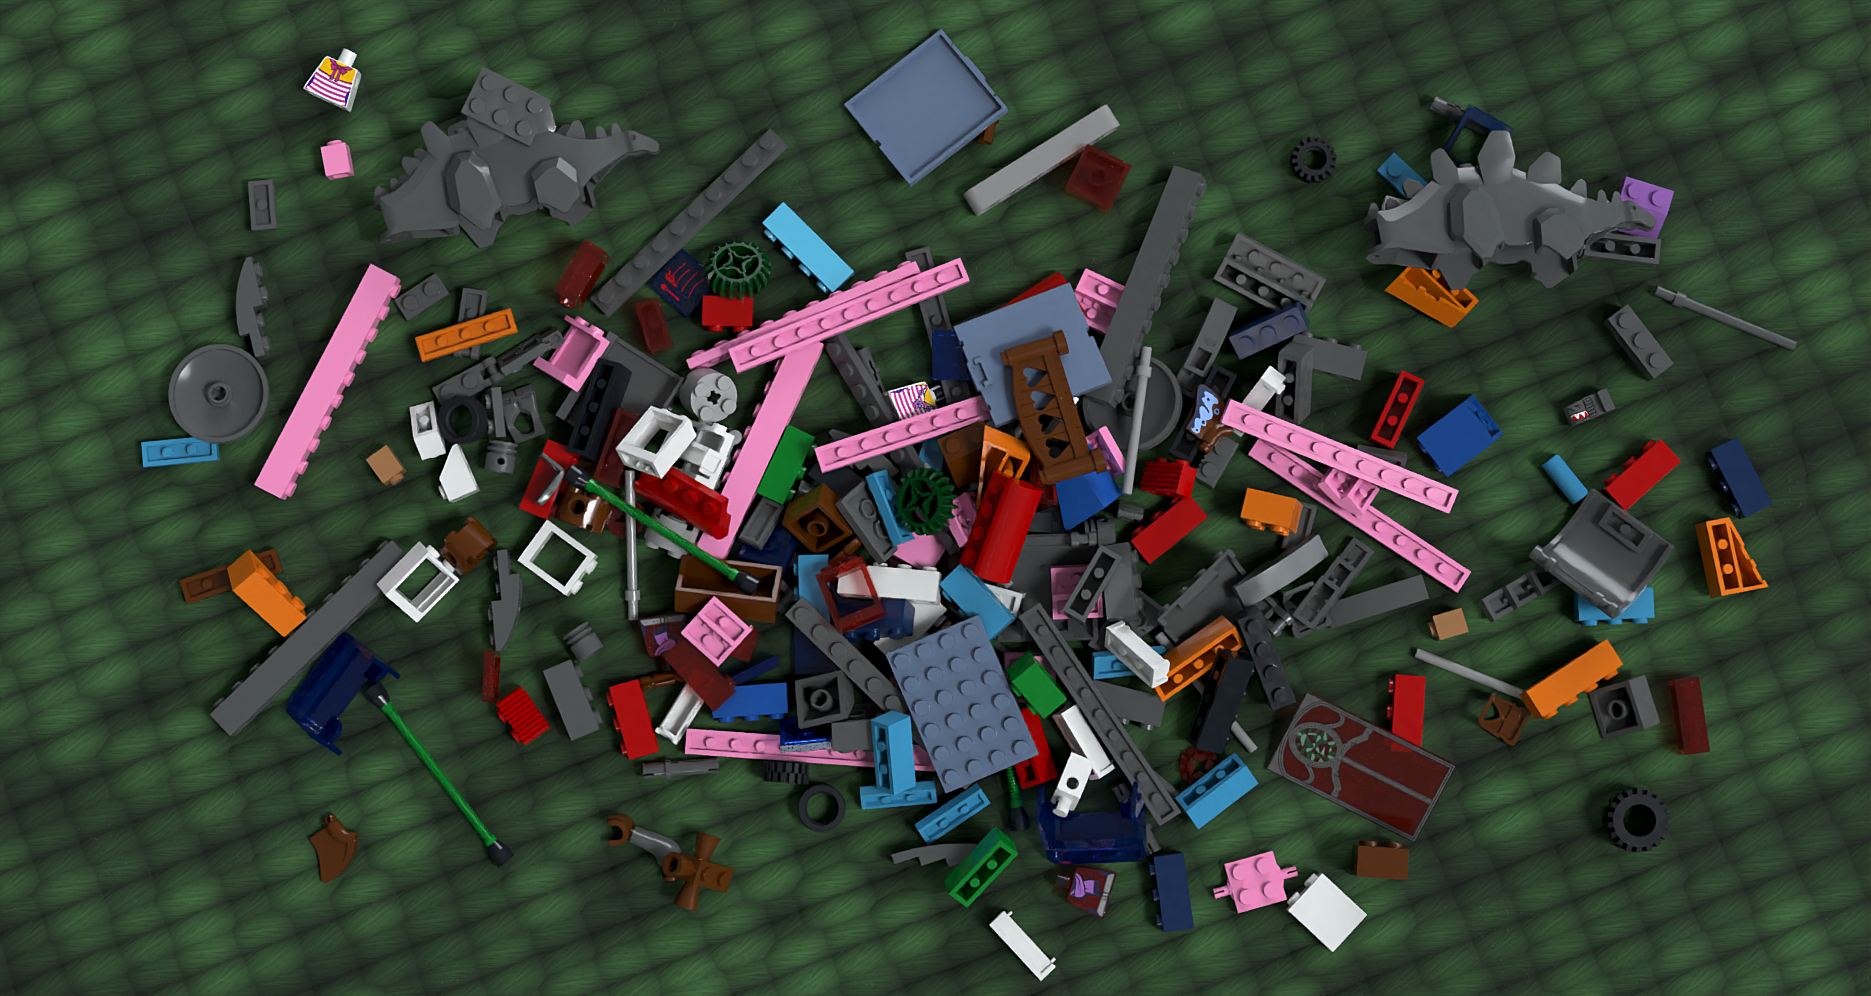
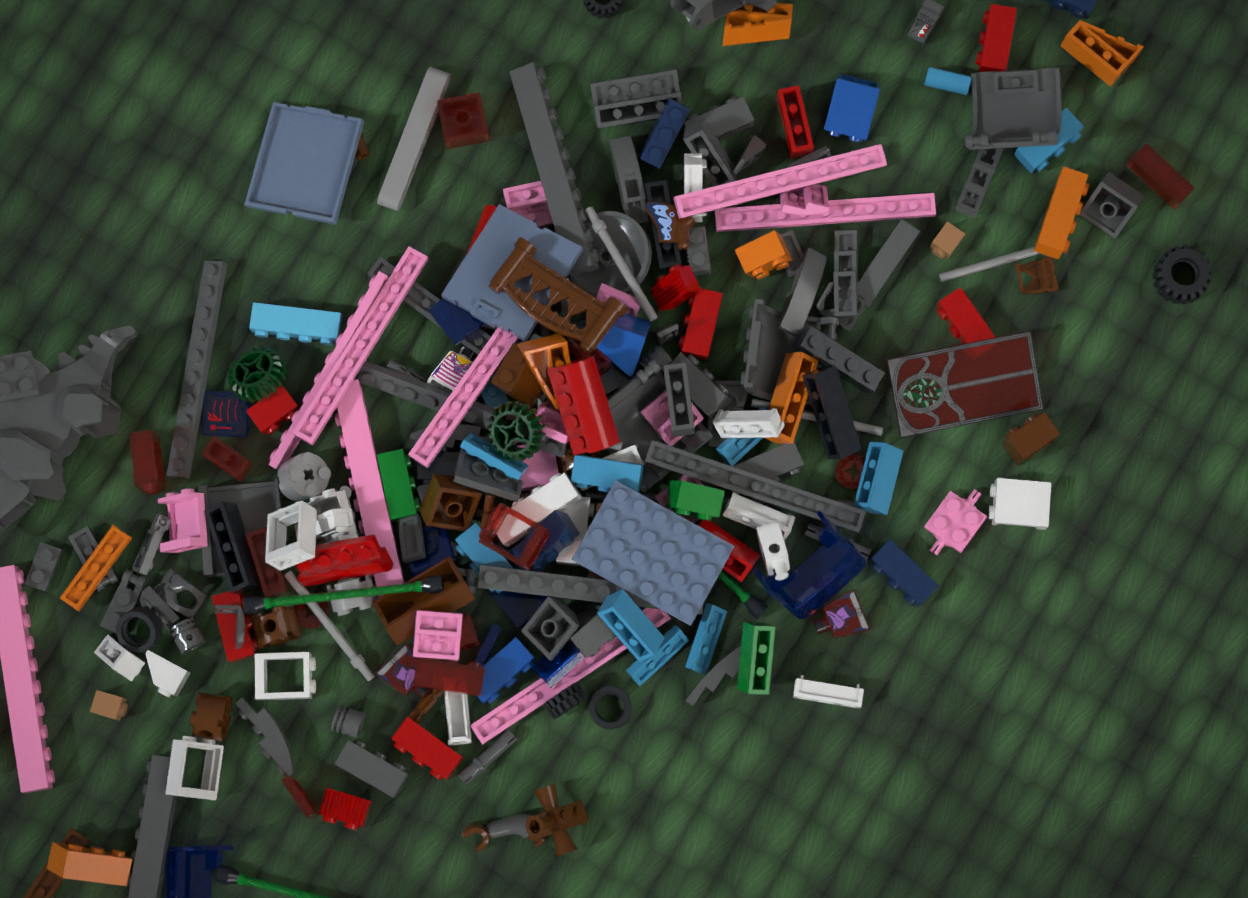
camera: 40 degrees left, 5 degrees down
none -> dark grey slope [732,135,766,175]

